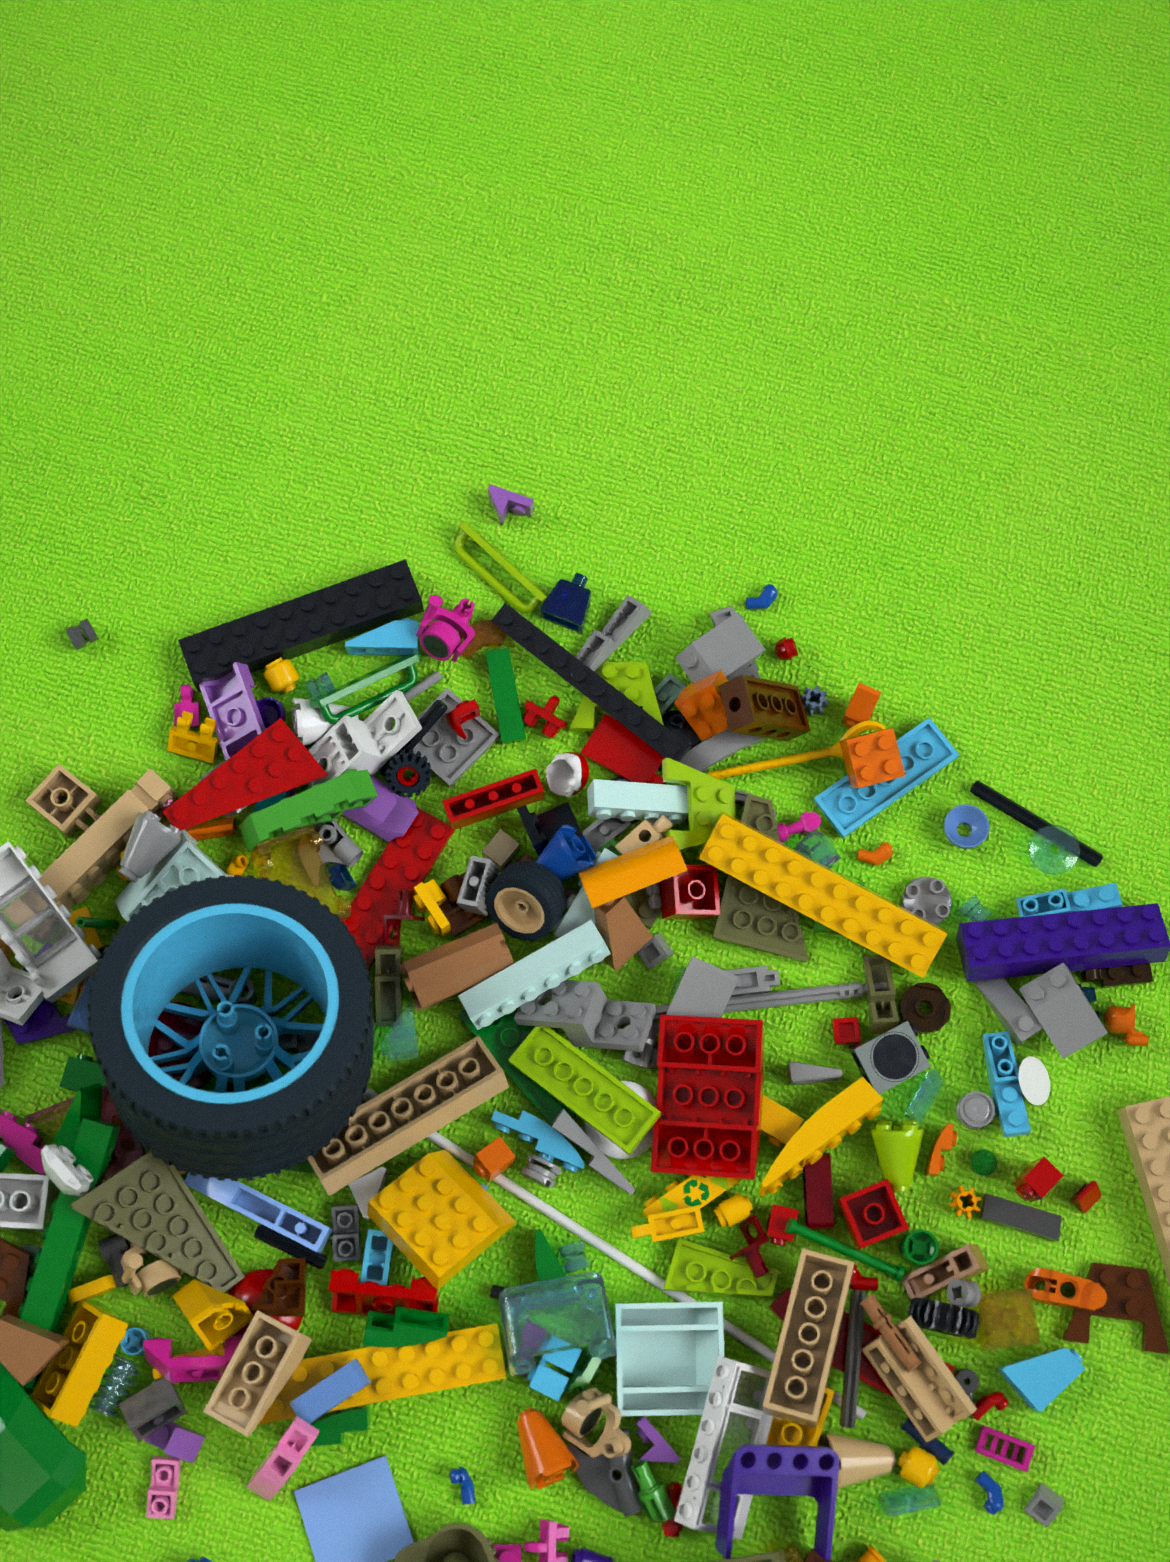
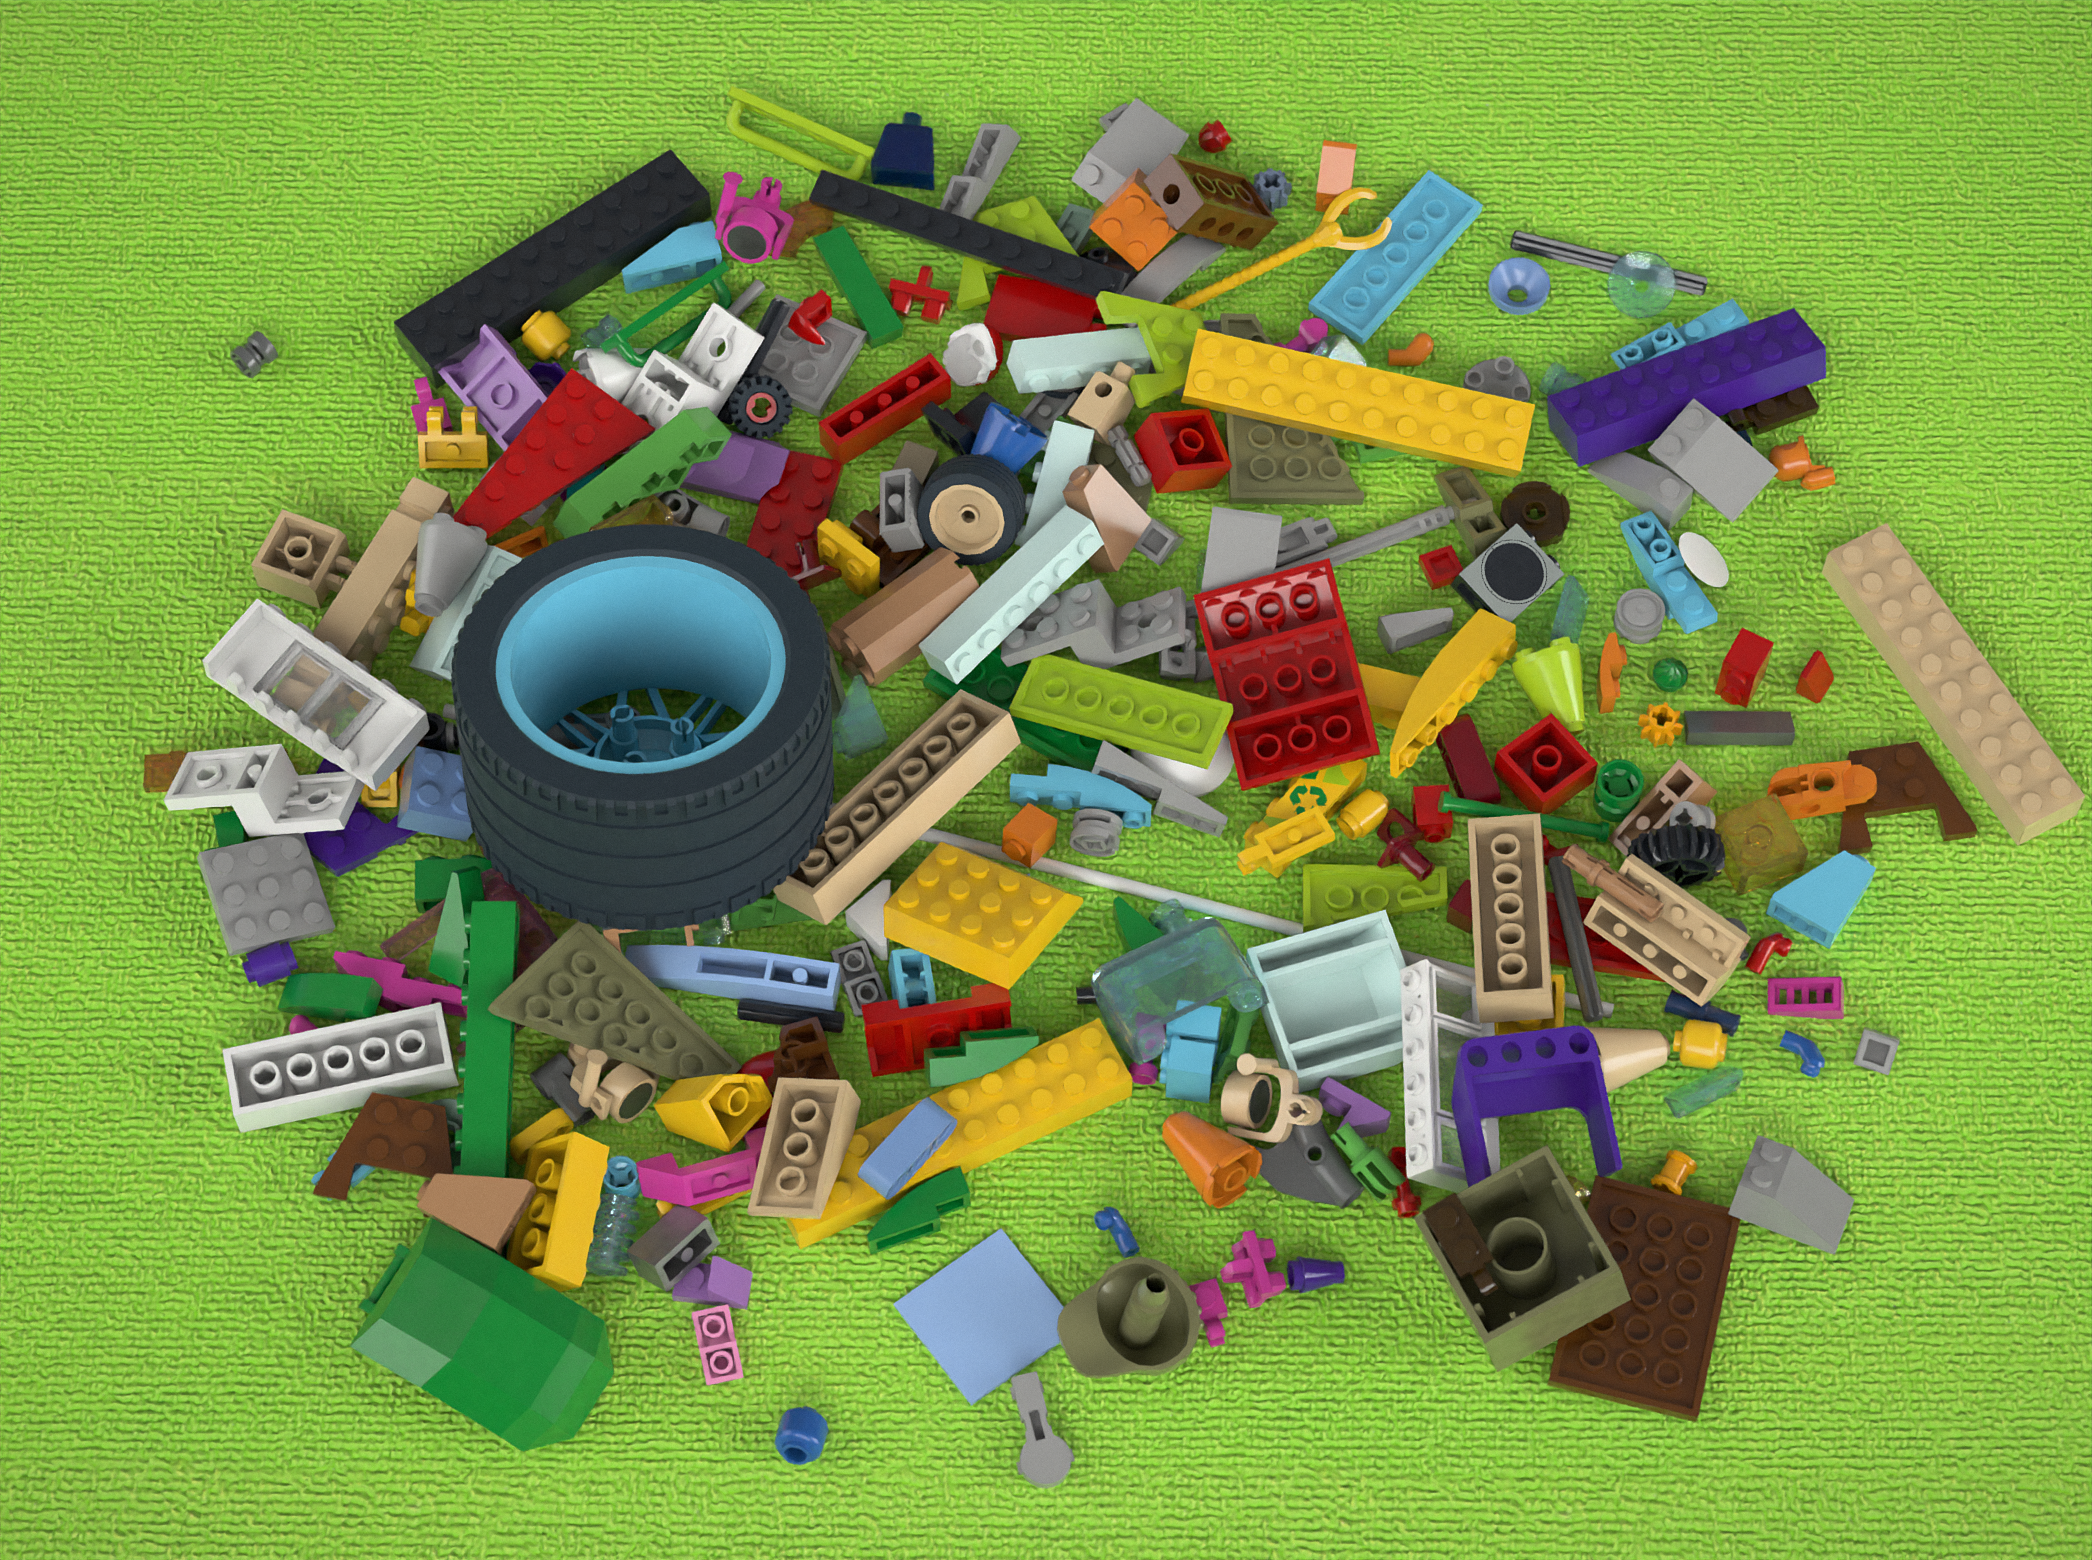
camera: 15 degrees left, 10 degrees down
white slope [41,1144,93,1196] -> none
green piece [76,917,119,929] -> none
bright pink slope [246,1416,319,1502] -> none
medium lavender slope [488,484,534,525] -> none
light orange brick [578,835,688,908] -> none
blue arm [746,584,778,609] -> none
orange brick [839,728,905,788] -> none

